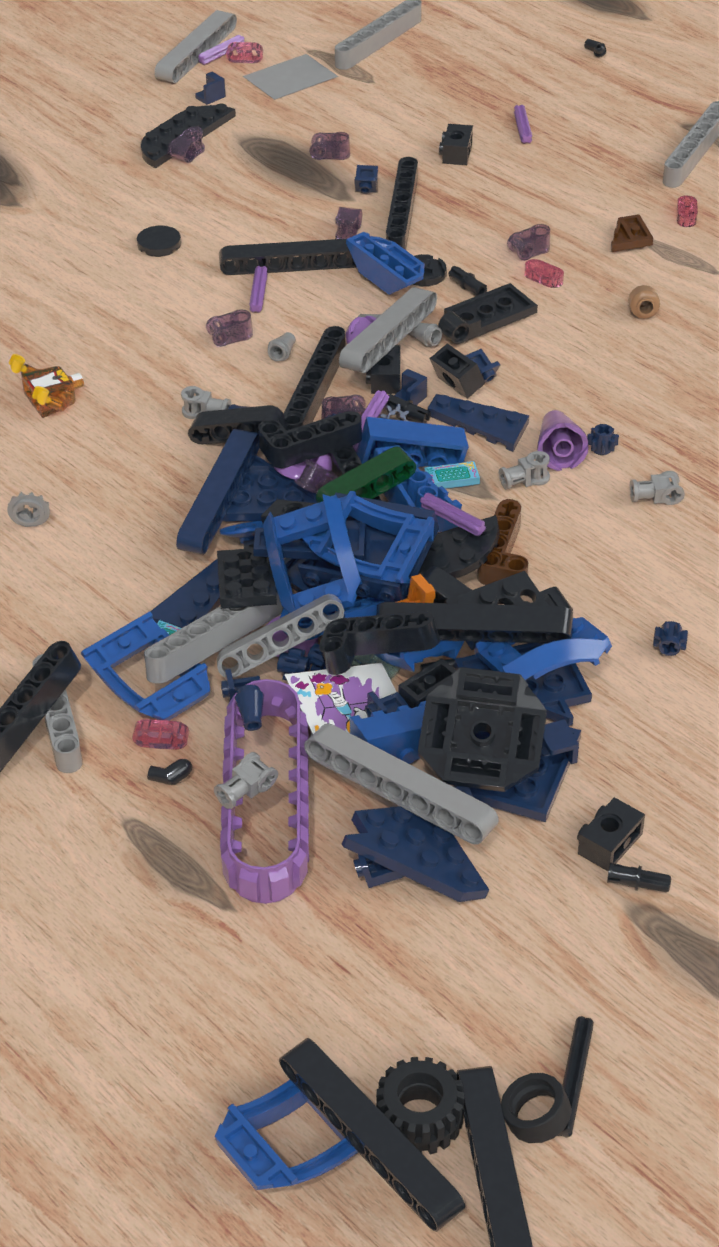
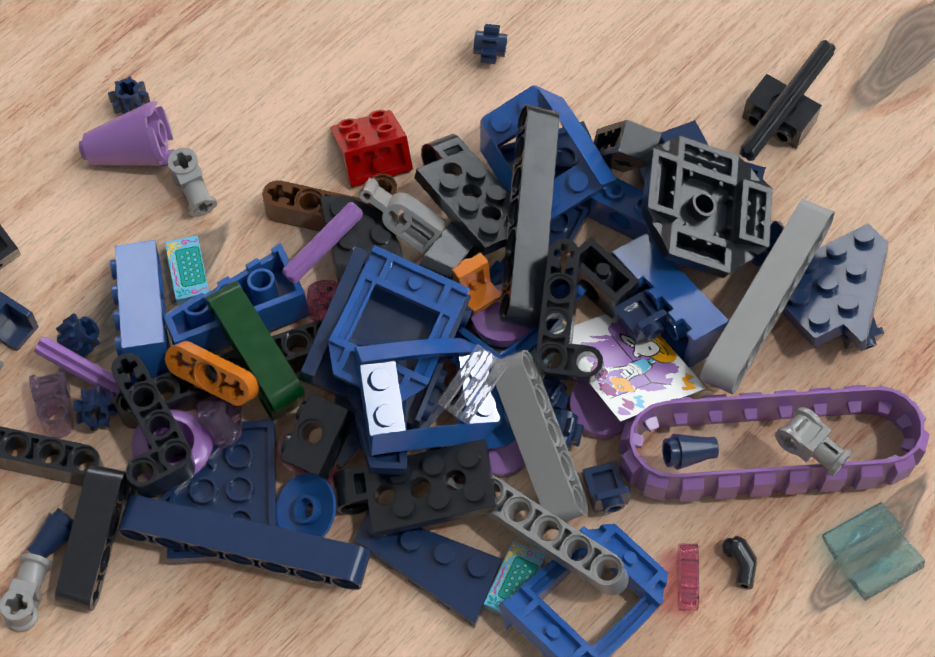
camera: 95 degrees left, 20 degrees up
black axle [385,394,431,423] -> none
dark blue wing [428,394,529,452] -> none
black axle [607,863,672,892] -> none
light grey connector [629,471,685,505] -> none
none -> orange beam [165,341,259,406]
none -> red bracket [330,110,414,187]
none -> light grey piece [359,178,446,255]
none -> clear tile [437,344,509,424]
none -> black brick [593,120,661,173]
none -> black axle [739,40,836,161]
none -> clear light blue slope [822,502,925,601]

